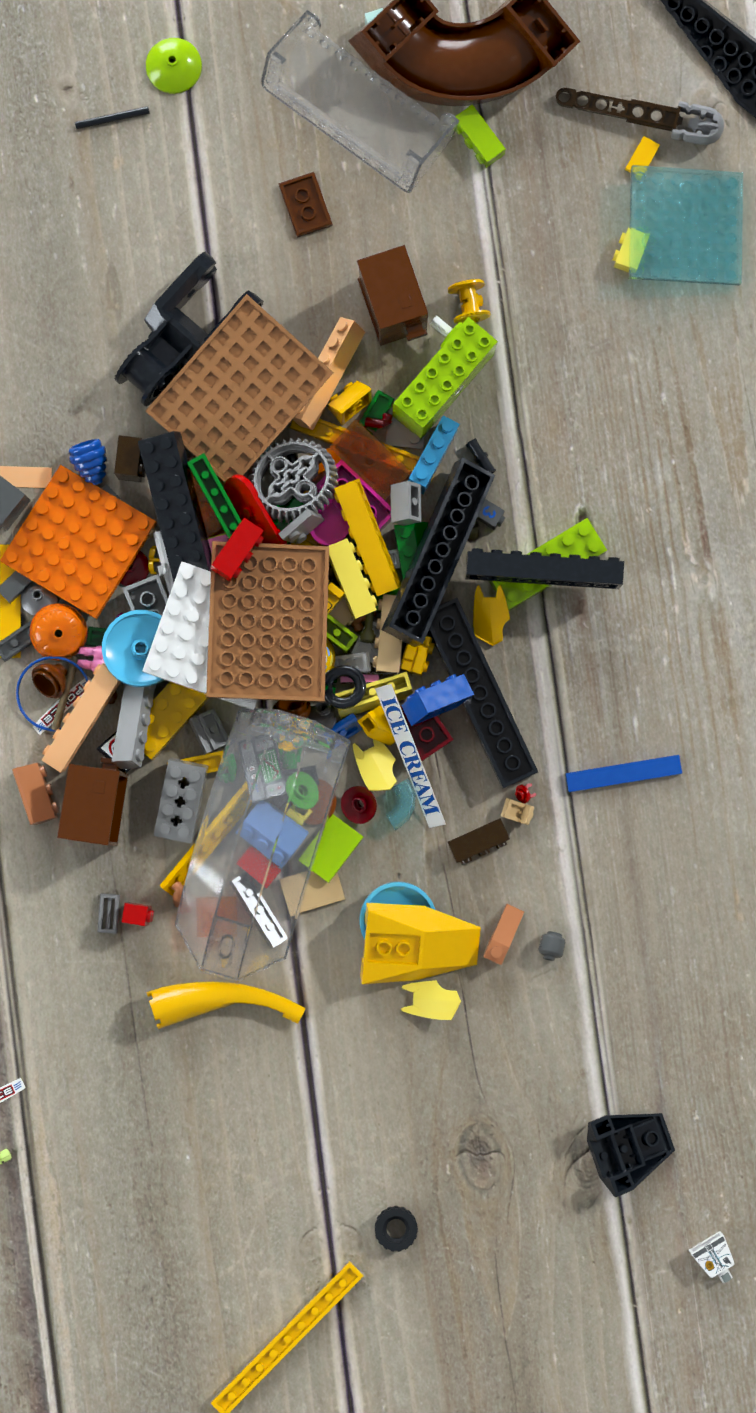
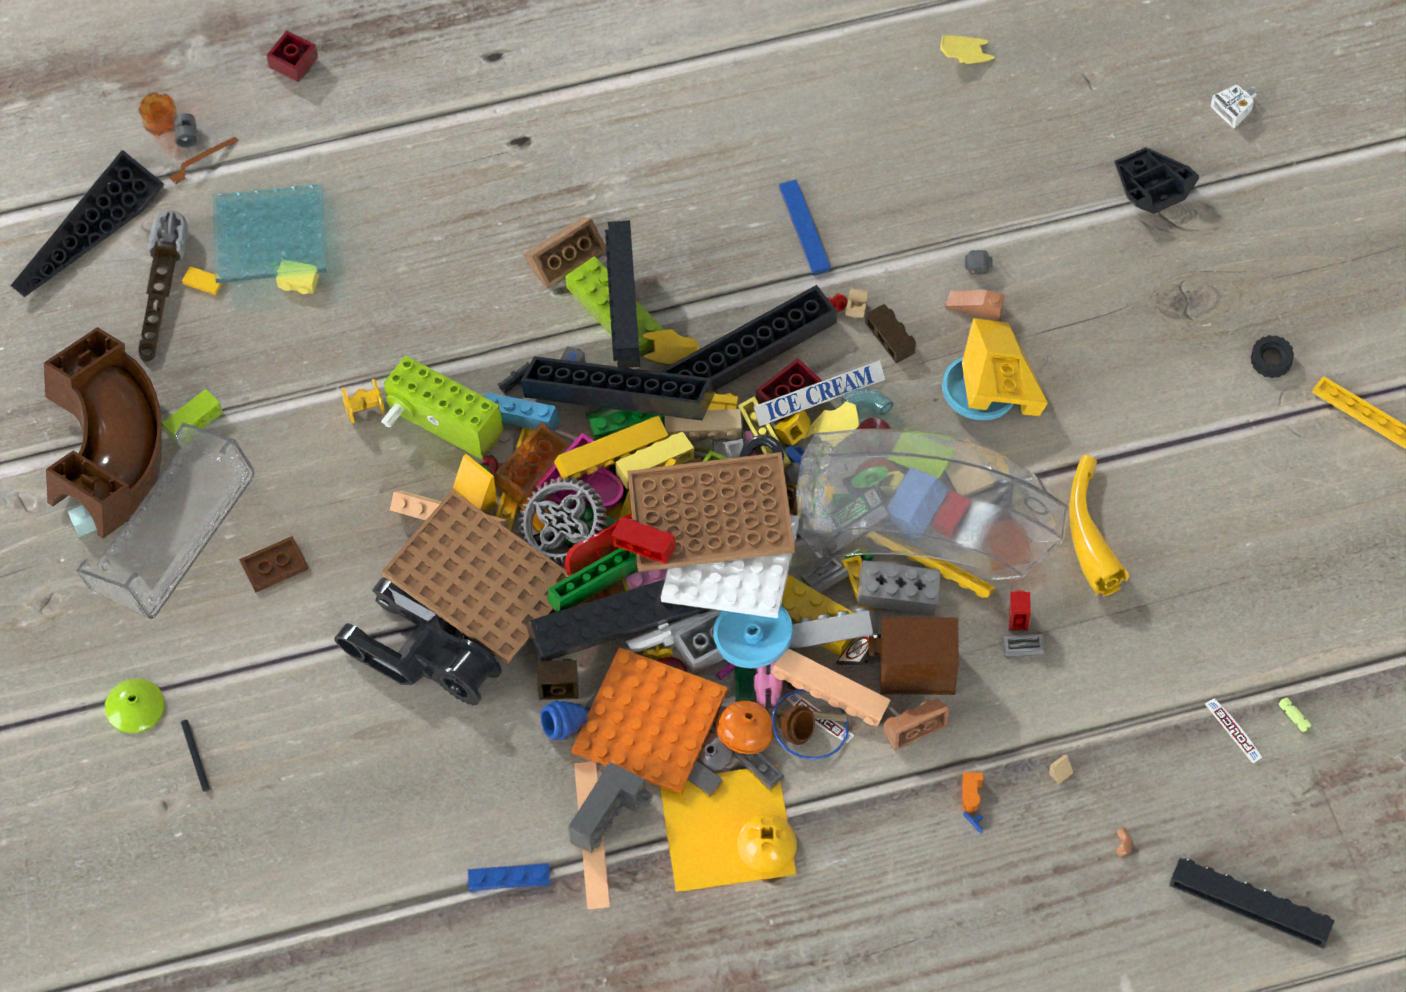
camera: 95 degrees left, 25 degrees down
nougat arm [172,882,186,907] -> none
light grey plate [278,509,325,544] -> none
reddish brown piece [357,245,428,346] -> none
light grey brick [390,481,421,526] -> none
brick [401,674,474,726] -> none
light yellow shield [401,980,461,1020] -> none
none -> medium nougat slope [524,217,606,288]

